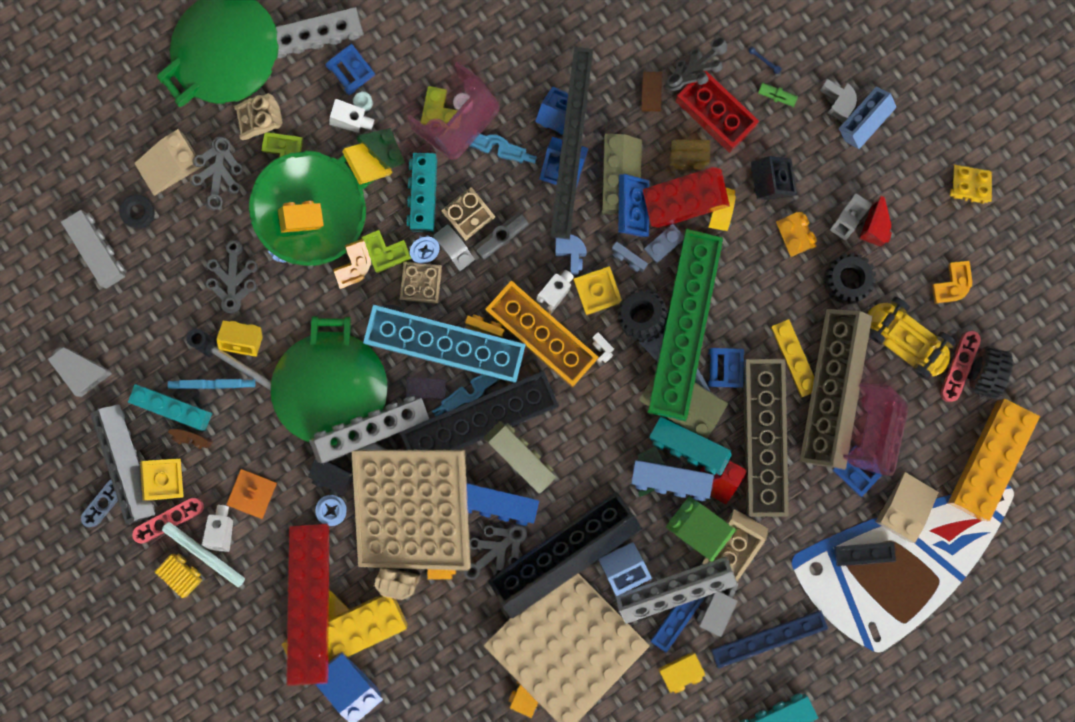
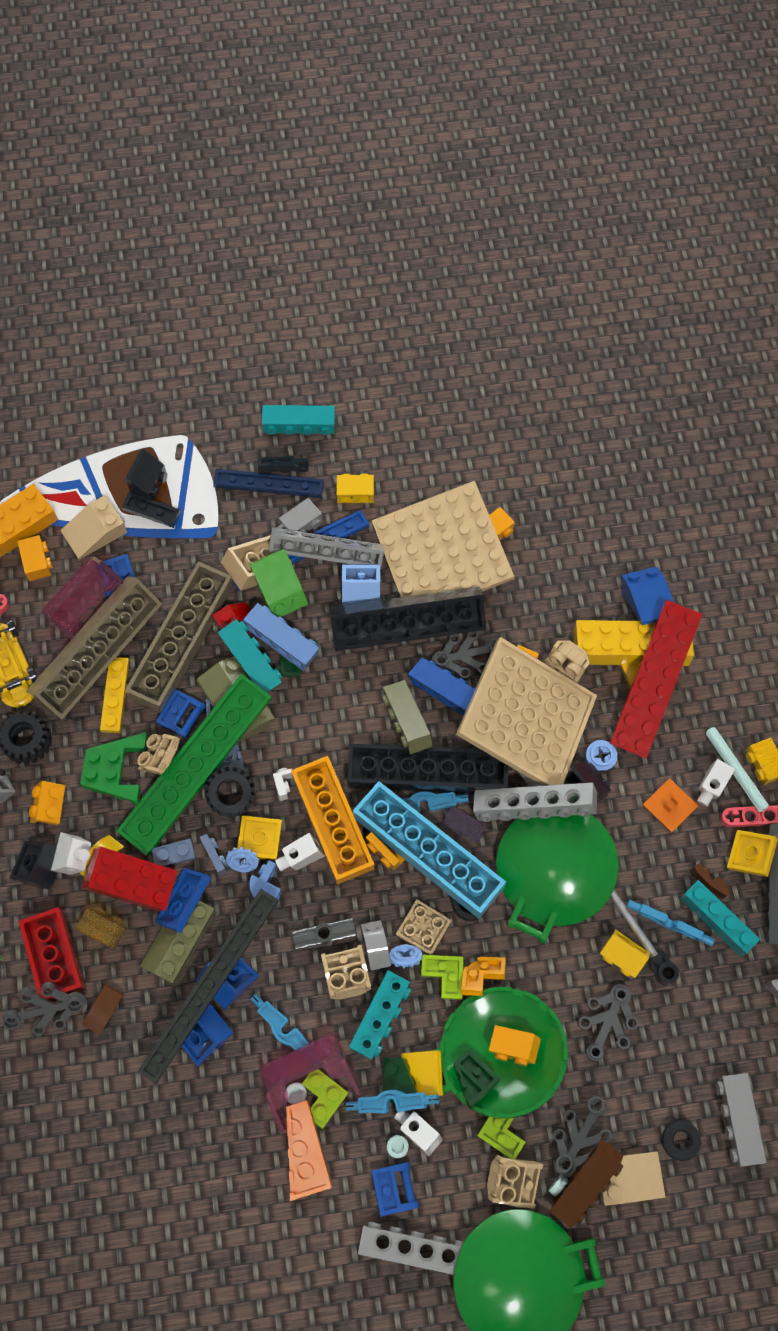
camera: 160 degrees left, 15 degrees down
none -> light orange brick [17,535,53,581]
none -> white torso [51,832,91,875]
none -> green wing [80,733,148,805]
none -> black slope [126,448,167,500]
none -> tan slope [137,734,180,775]
none -> light blue gear [226,847,259,872]
none -> black hinge [258,456,309,474]
none -> orange wing [286,1099,333,1201]
none -> dark azure piece [346,1090,440,1113]
none -> dark green wing [453,1049,500,1110]
none -> light aqua tile [548,1175,568,1196]
none -> reddish brown brick [550,1138,624,1229]

